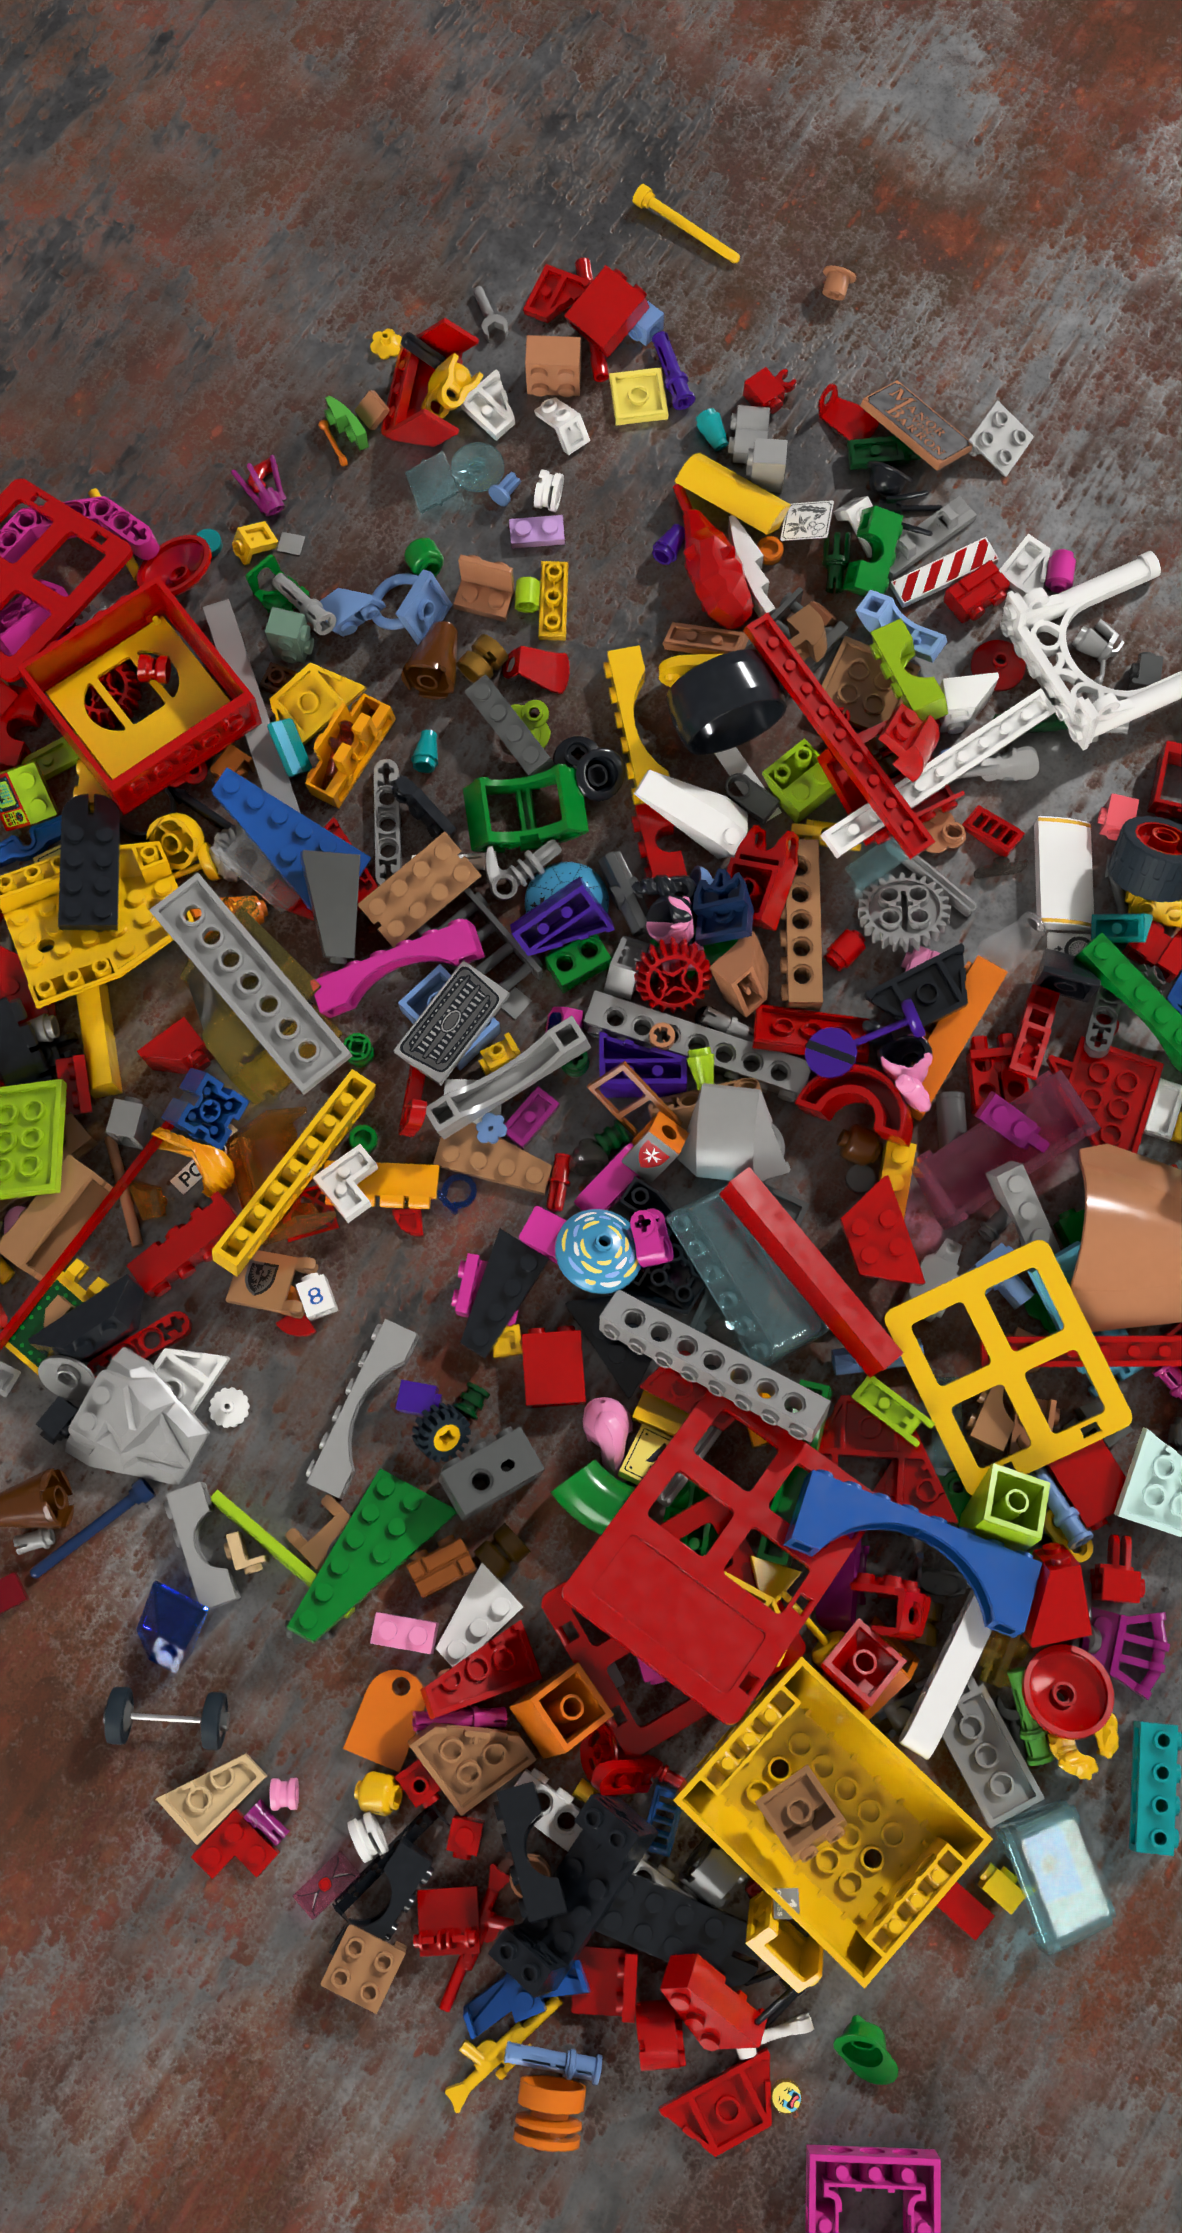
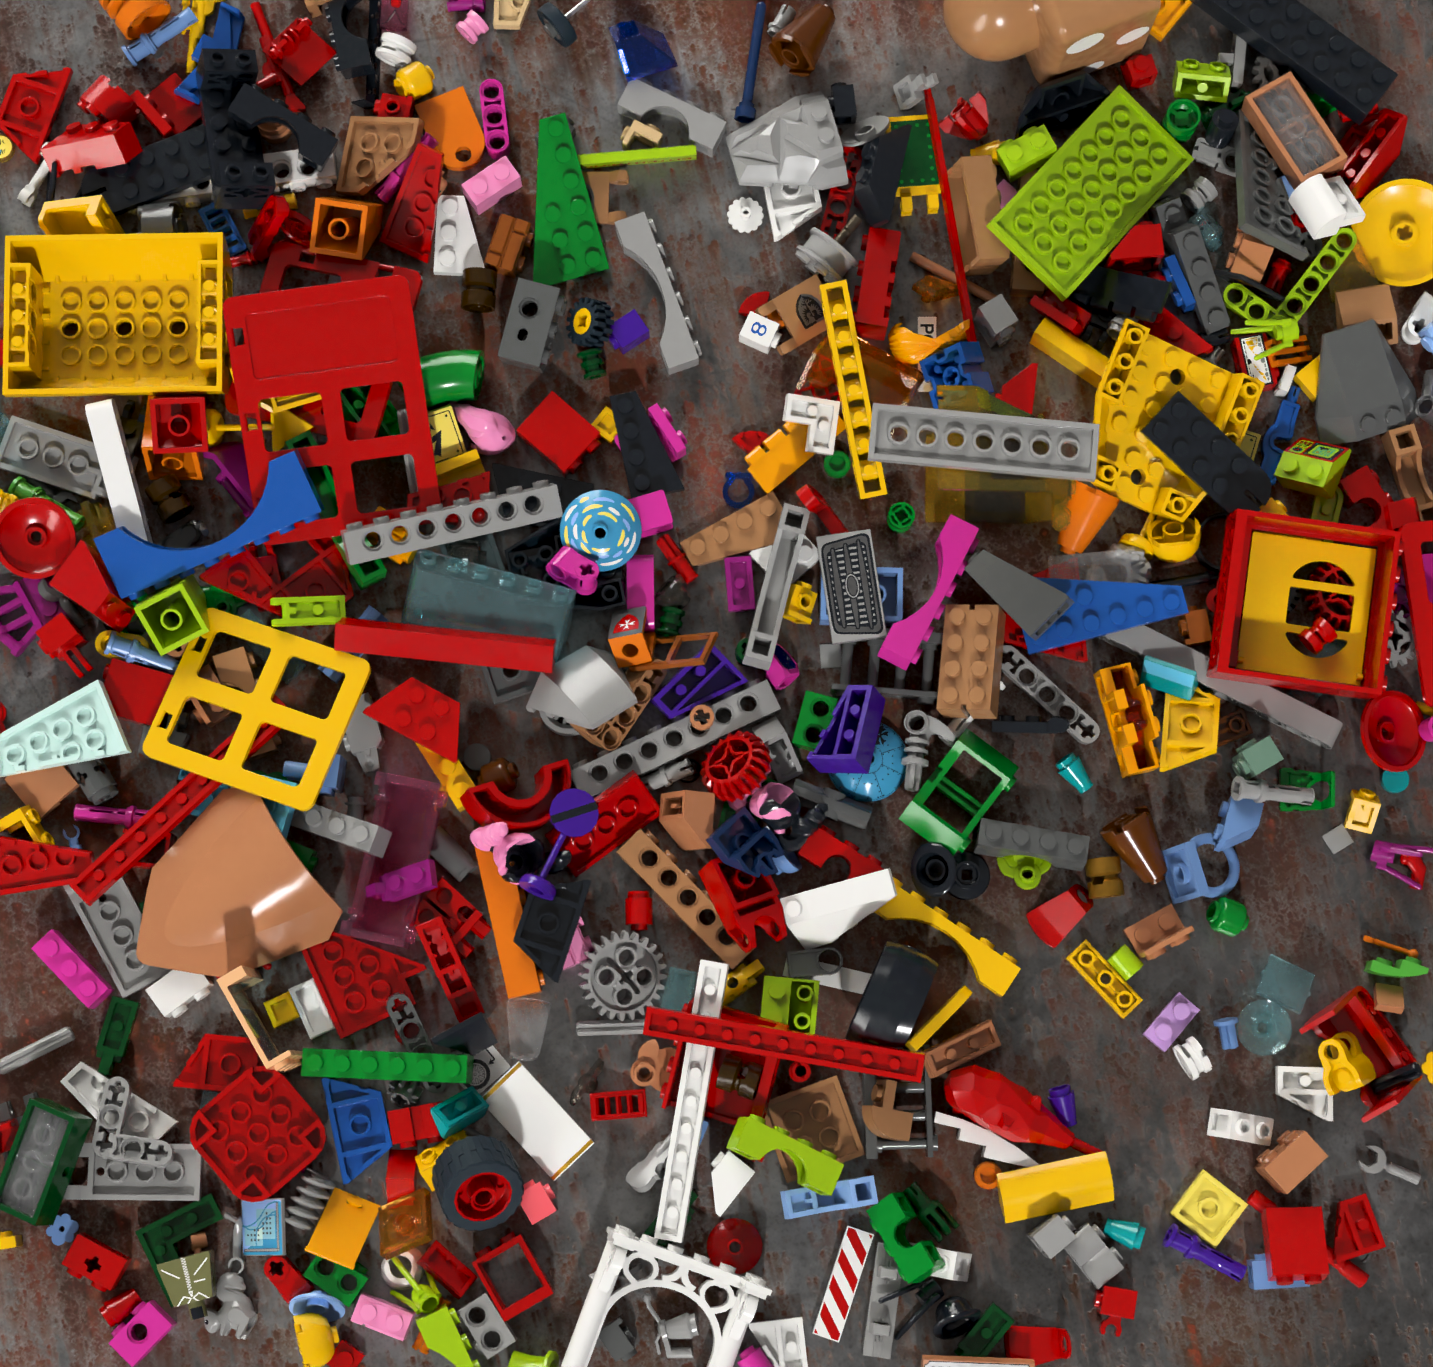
camera: 130 degrees right, 5 degrees up
medium nougat piece [44,1295,76,1328] -> none
red brick [446,1814,485,1860] -> none
medium blue plant [476,1113,507,1144] -> none
lime cone [686,1047,714,1090] -> none
medium nougat plate [755,1764,848,1863] -> none
light grey sticker [773,1888,800,1919] -> none
white sticker [780,500,834,541] -> none
nougat tile [809,601,838,627] -> none
red piece [849,1572,931,1641] -> none
red brick [878,703,940,783] -> none
red brick [943,560,1010,623] -> none
none -> dark pink beam [479,79,511,160]
none -> light grey wheel [795,214,862,283]

